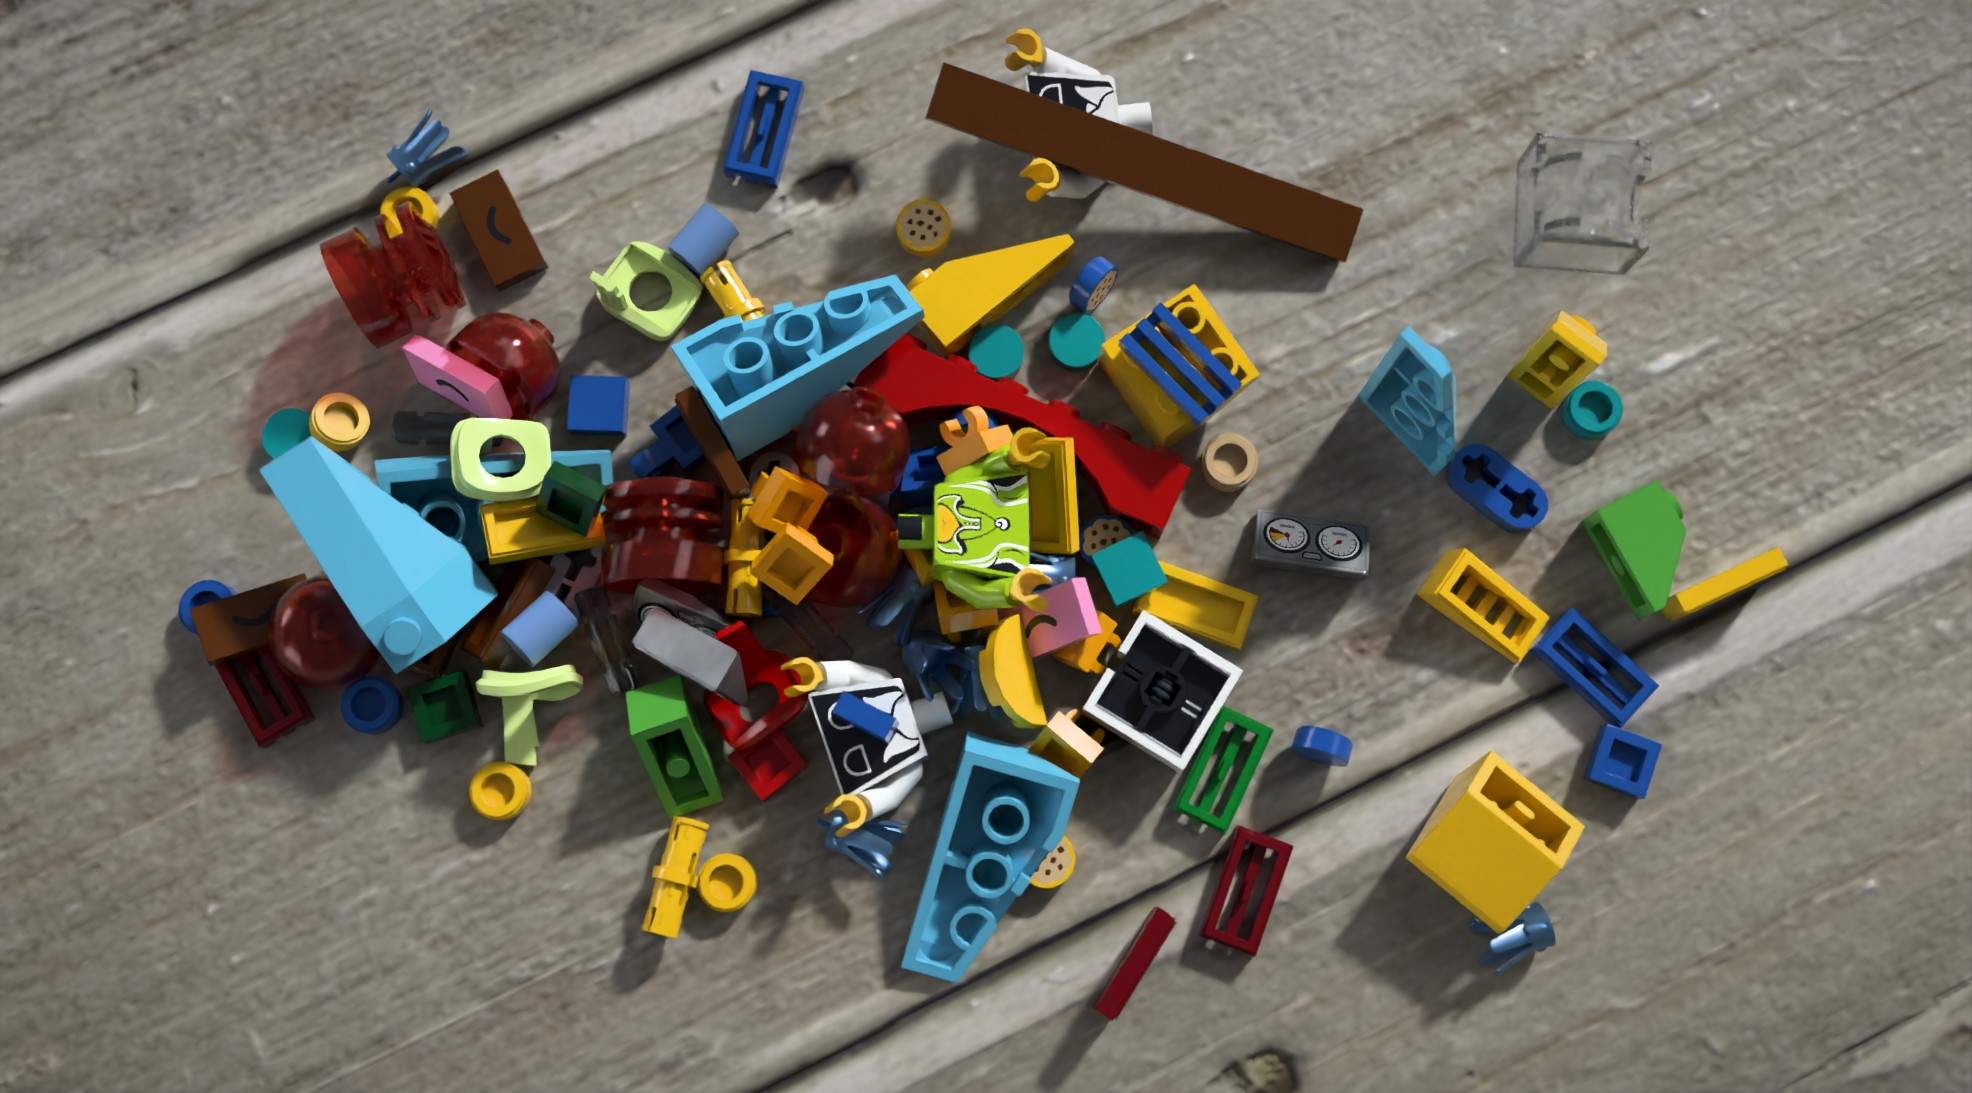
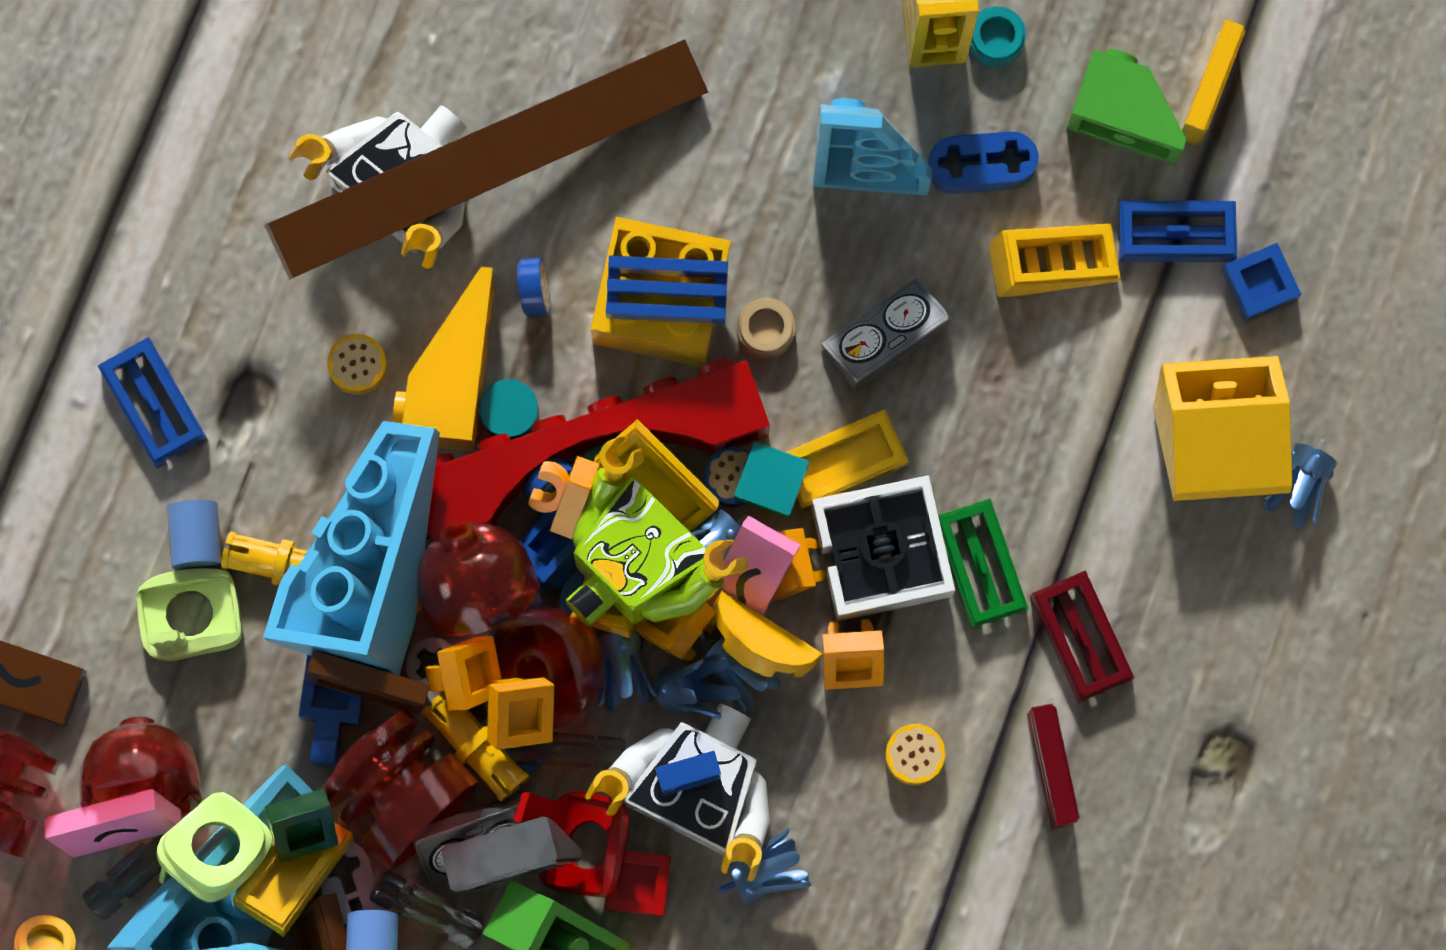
camera: 50 degrees left, 0 degrees up
blue tile [567,375,630,436] -> none
medium azure wedge [901,731,1080,983] -> none
teal tile [1049,313,1105,372] -> none
blue tile [1291,726,1353,767] -> none

